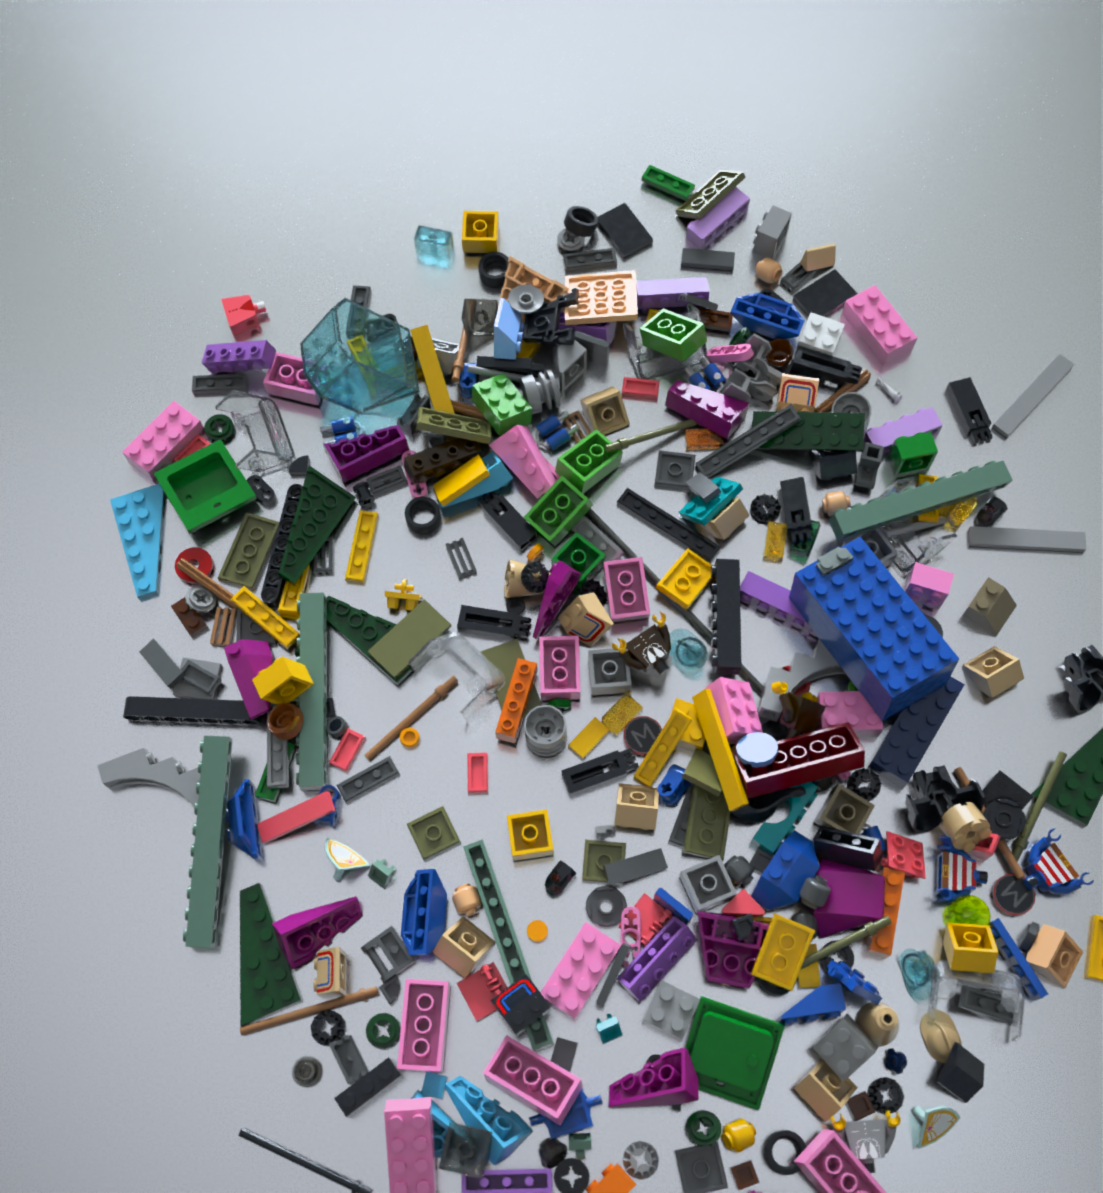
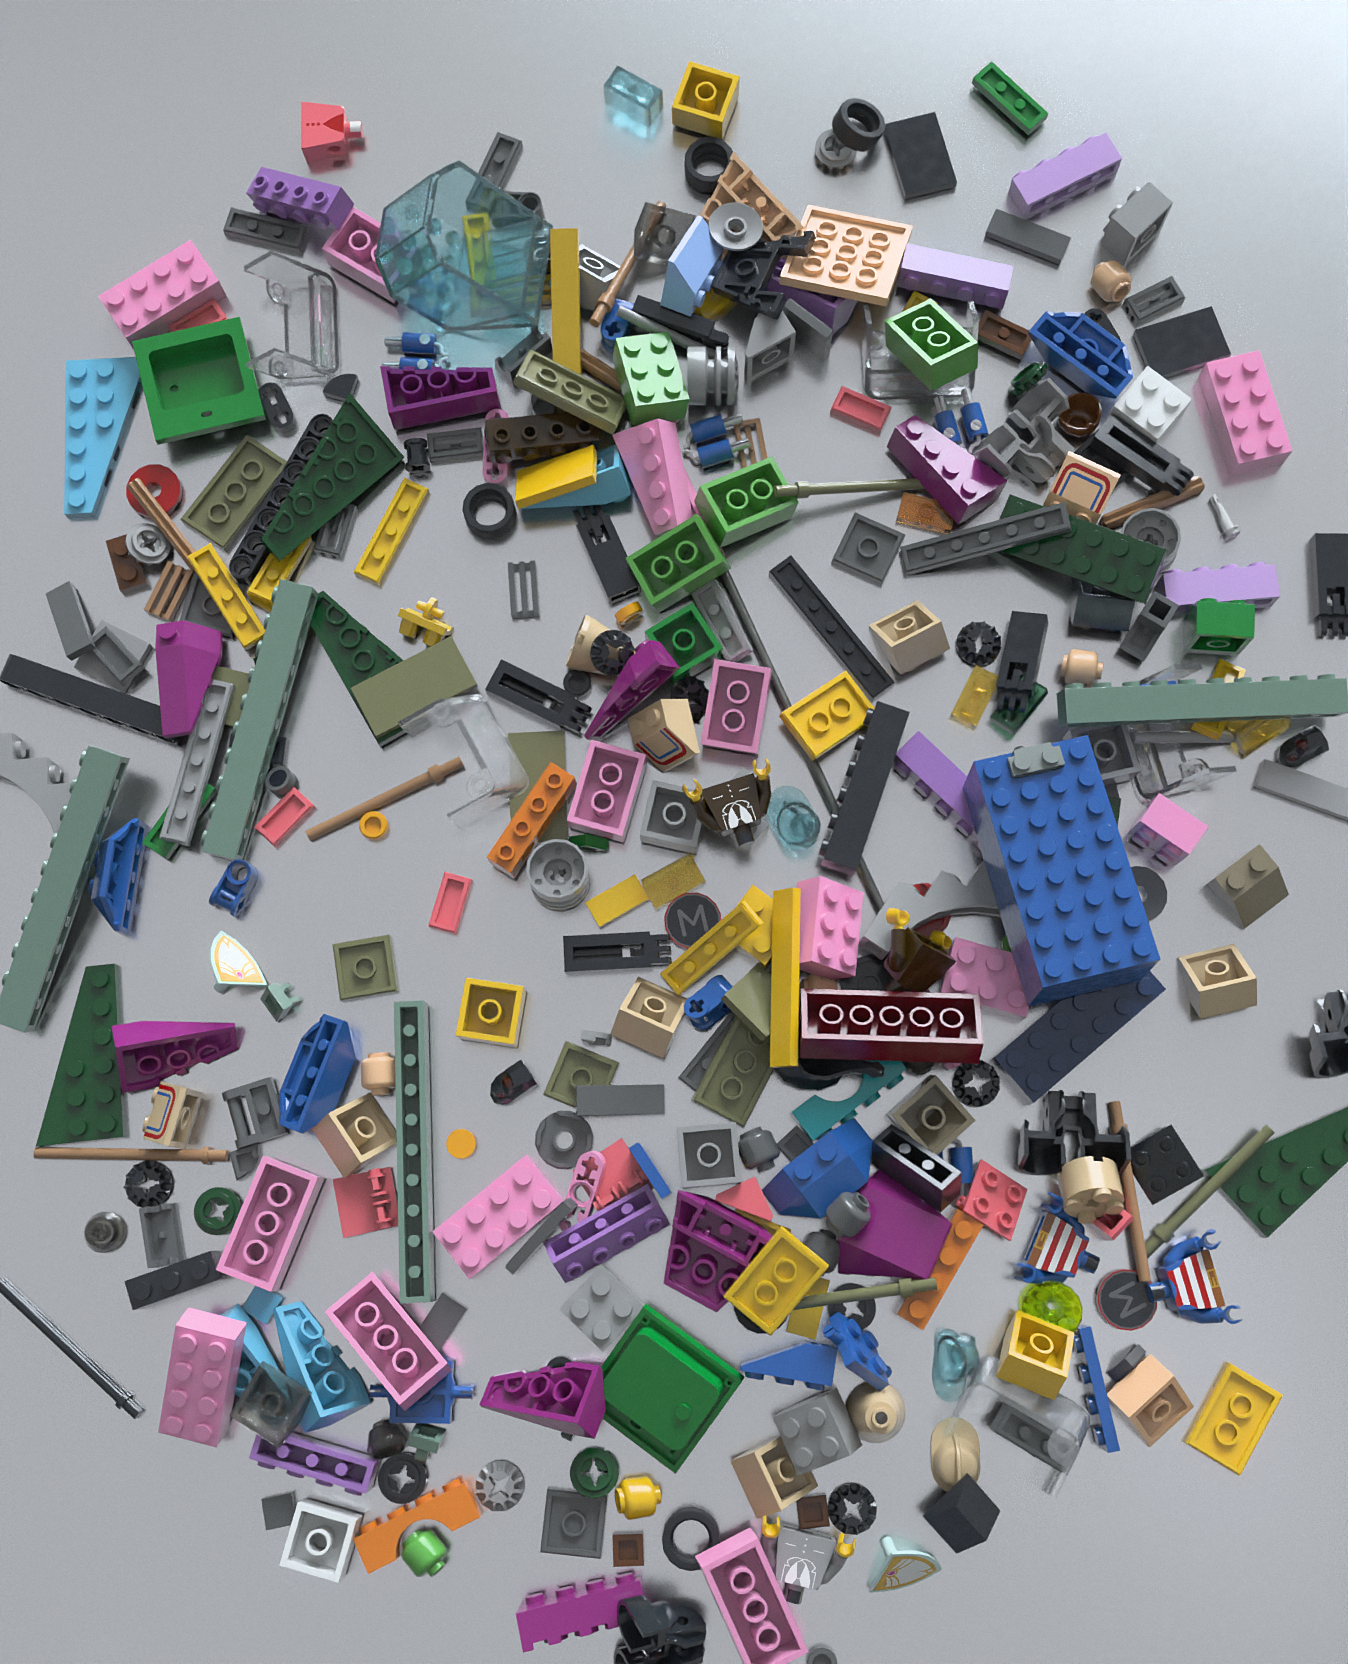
camera: 20 degrees right, 10 degrees up
dark green gear [204,414,234,441] -> none
yellow brick [252,656,314,705] -> none
coral tile [257,791,335,844] -> none
dark orange piece [267,703,303,740] -> none
dark grey tile [336,756,400,804] -> none
black slope [491,974,551,1037] -> none
dark grey tile [563,248,617,272] -> none
tan slope [580,386,630,435] -> none
teal tile [596,1013,623,1044] -> none
olive tile [675,170,746,219] -> none
dark grey tile [678,292,718,311] -> none
teal plate [679,476,743,526] -> none
tile [685,472,721,503] -> none
bright pink beam [706,344,754,363] -> none
black tile [731,913,753,942] -> none
tile [736,732,778,768] -> none
tan slope [800,244,836,271] -> none
dark blue plate [886,1048,907,1074] -> none
black tile [983,799,1026,841] -> none

